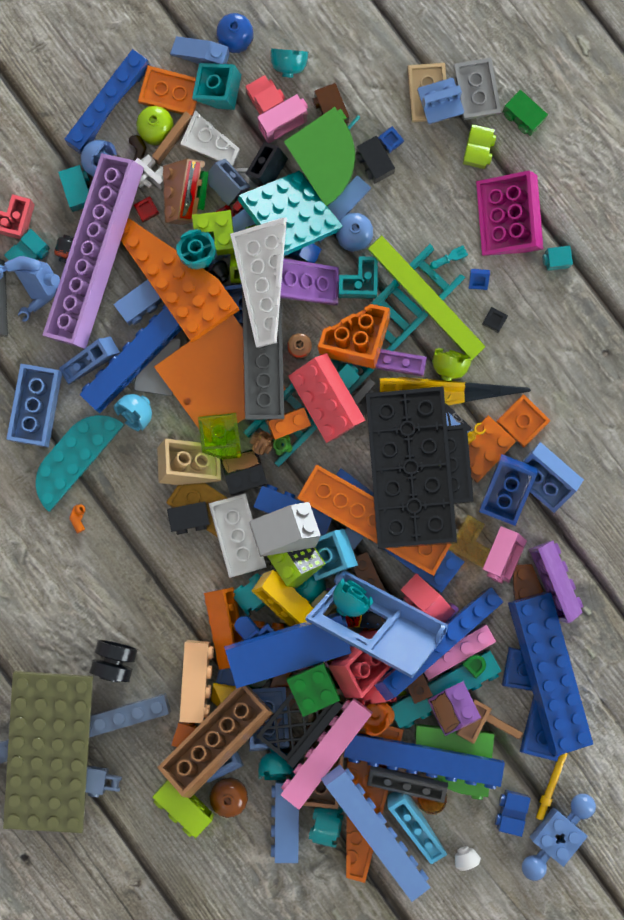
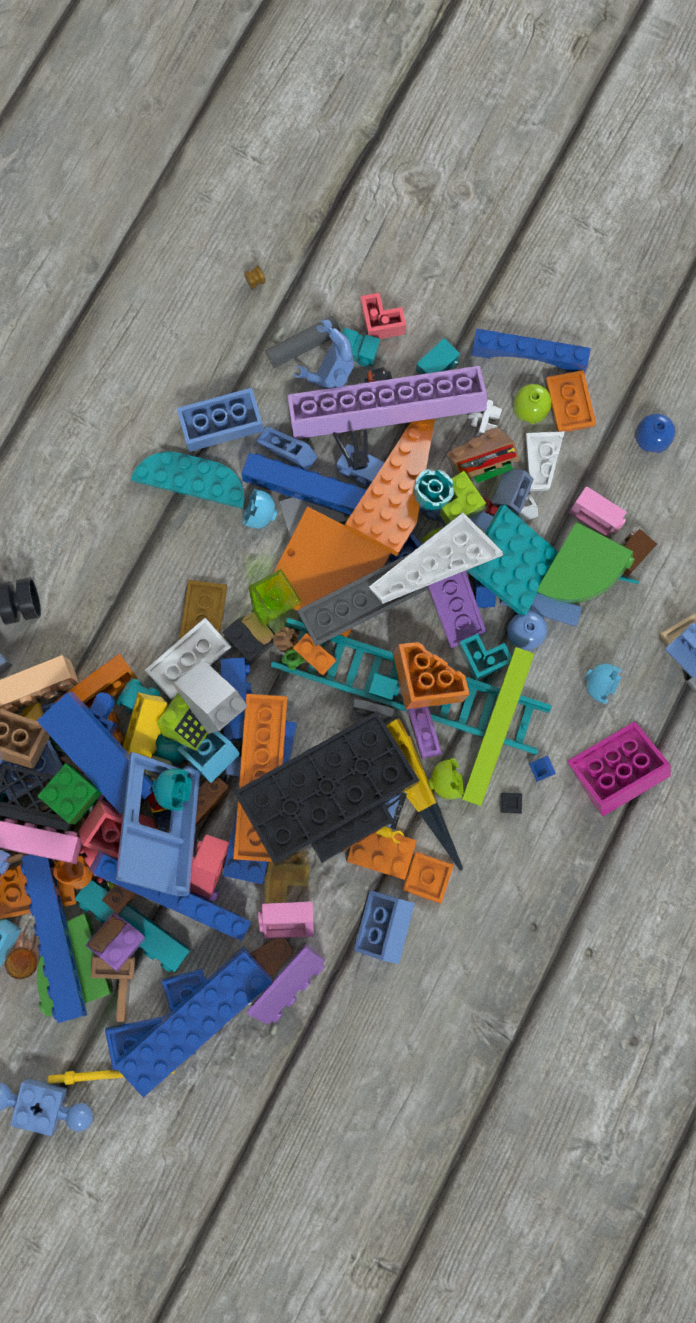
camera: 65 degrees right, 5 degrees down
orange arm [69,504,86,534] -> none
medium blue cylinder [81,140,117,177] -> none
dark brown arm [129,135,147,161] -> none
red tile [134,196,159,222] -> none
medium nougat tile [152,112,192,165] -> none
tan slope [157,439,221,485] -> none
black brick [167,502,211,535] -> none
medium blue slope [170,36,230,64] -> none
teal slope [192,63,242,110] -> none
black cone [206,260,229,284] -> none
coral brick [245,75,285,115] -> none
black brick [245,142,288,187] -> none
teal cylinder [270,48,309,78] -> none
medium nougat head [287,333,312,359] -> none
coral brick [288,353,365,443] -> none
black brick [355,136,395,184] -> none
dark grey brick [367,766,448,803] -> none
blue tile [378,126,404,153] -> none
bright pink brick [424,624,496,680] -> none
teal piece [430,245,468,269] -> none
green tile [462,655,486,679] -> none
lime brick [463,124,496,169] -> none
blue brick [479,454,538,526] -> none
blue brick [495,790,531,837] -> none
teal brick [542,246,573,271] -> none
none -> black plant [333,429,369,471]
none -> medium azure cylinder [585,663,622,705]

